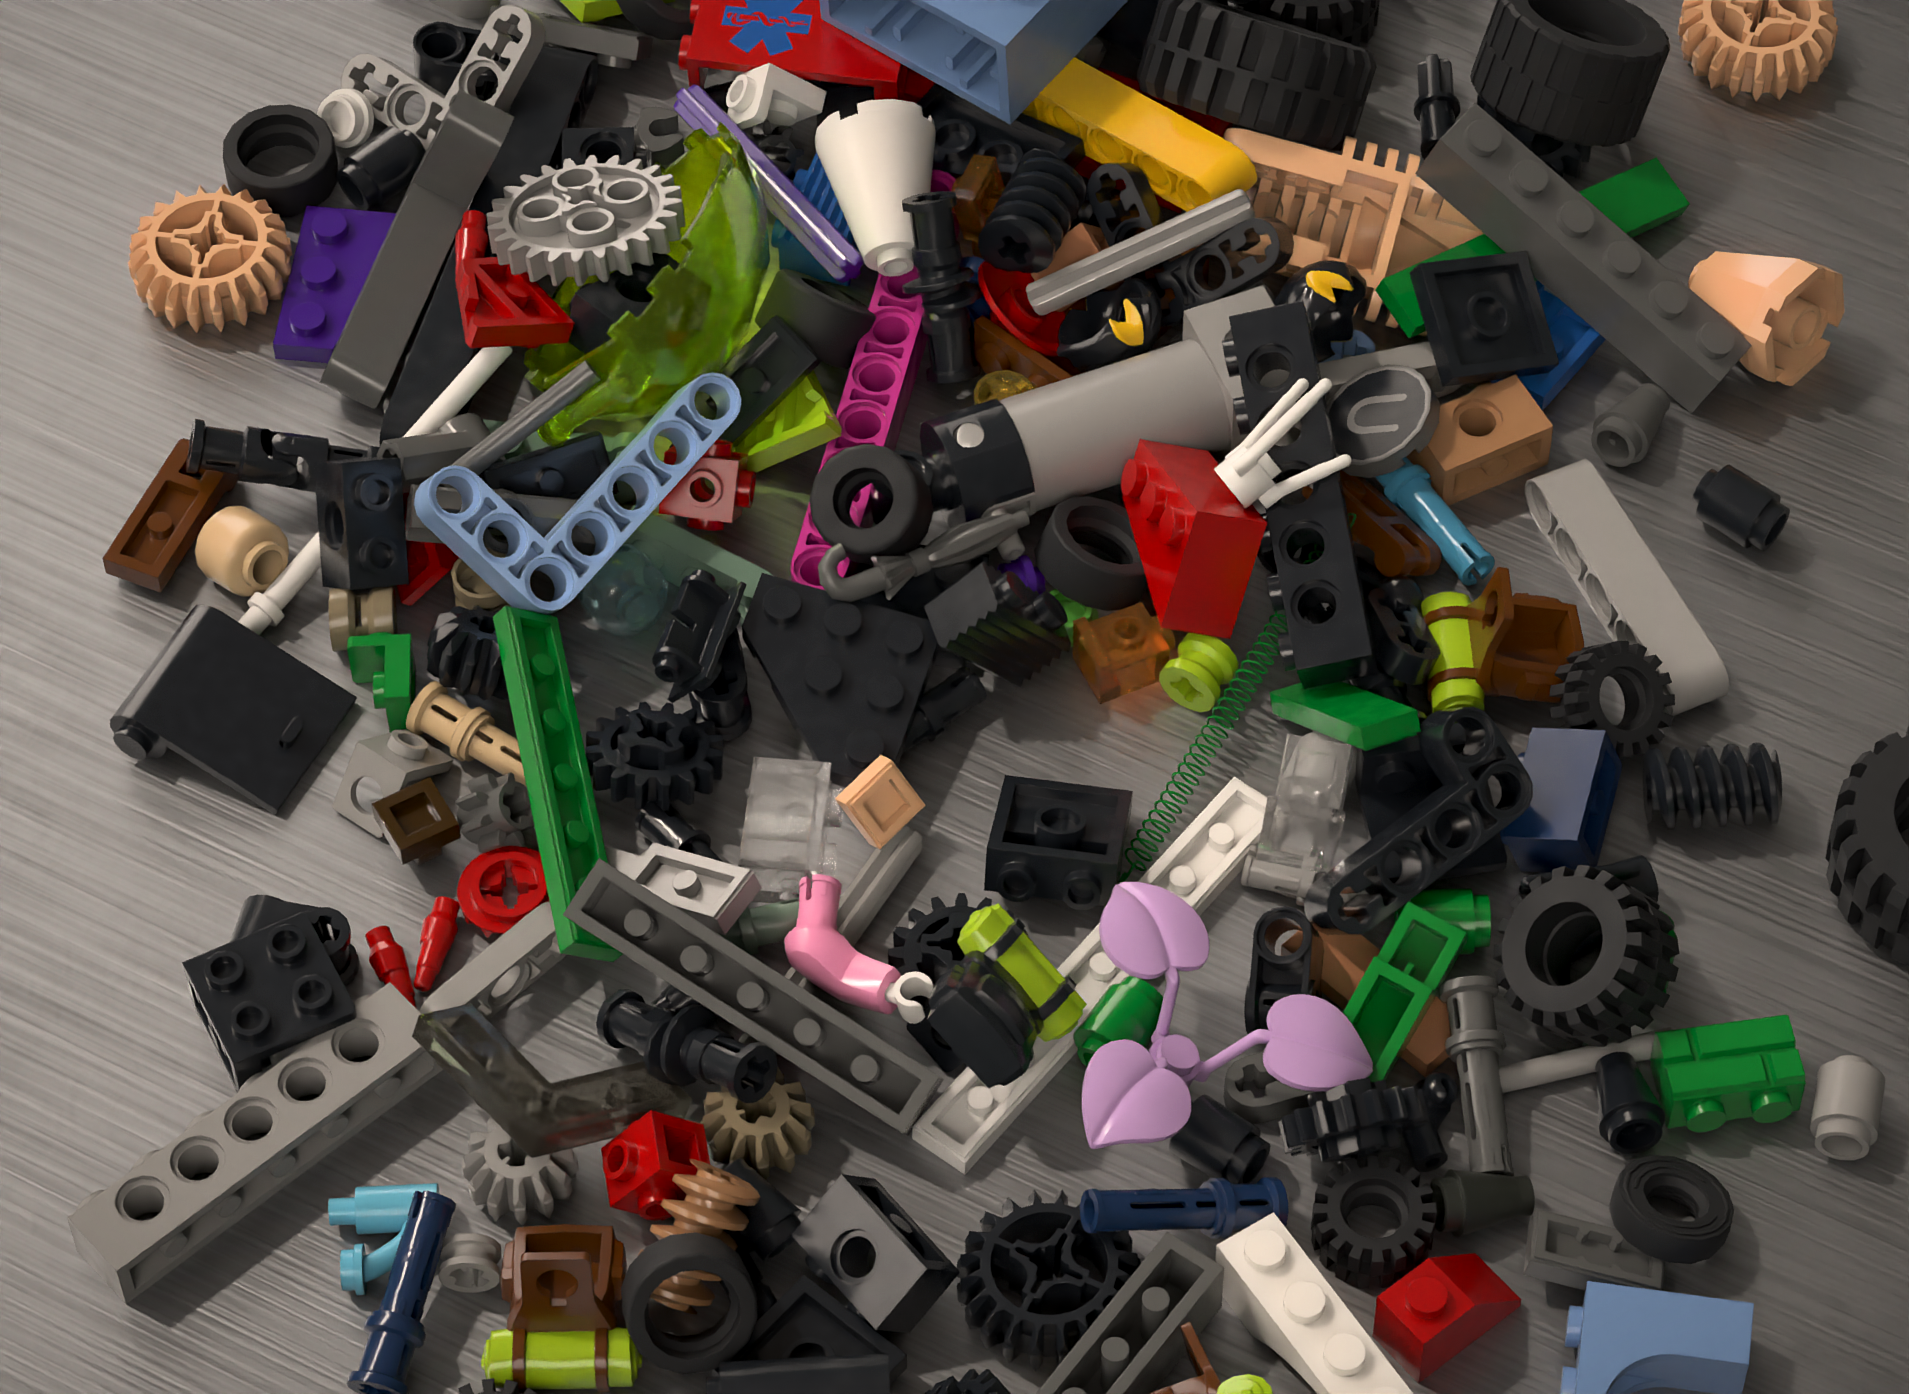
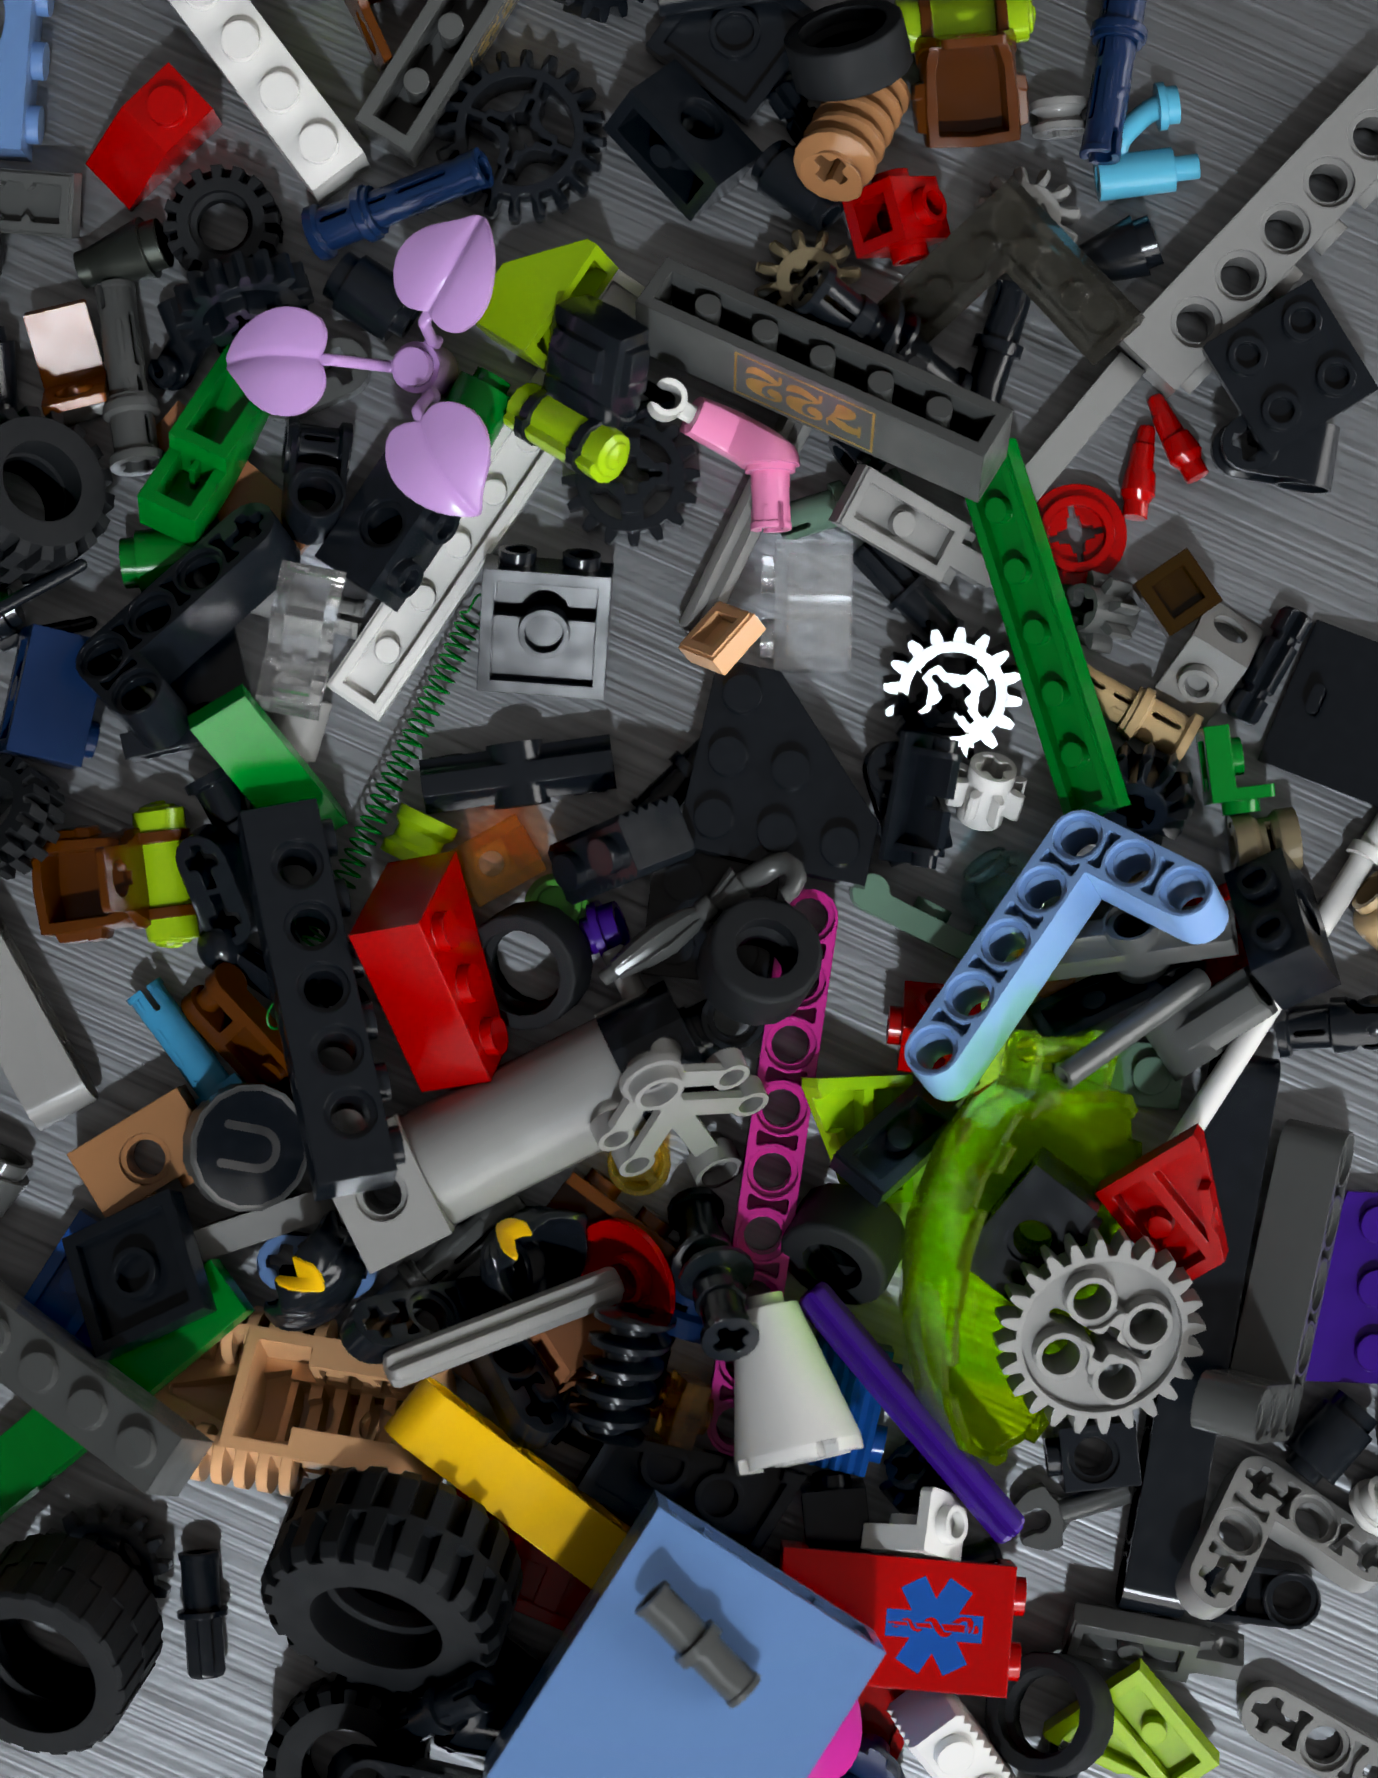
camera: 175 degrees right, 35 degrees up
red piece [455,210,489,275] -> none
white plant [1214,378,1351,509] -> none
none -> bracket [23,299,108,416]
none -> black brick [315,452,461,612]
none -> black piece [419,734,617,815]
none -> lime slope [475,239,619,373]
none -> light grey plant [590,1048,769,1189]
none -> white gear [945,752,1028,831]
none -> black pin [969,279,1036,404]
none -> black cone [1065,215,1164,289]
none -> black axle [1226,605,1312,726]

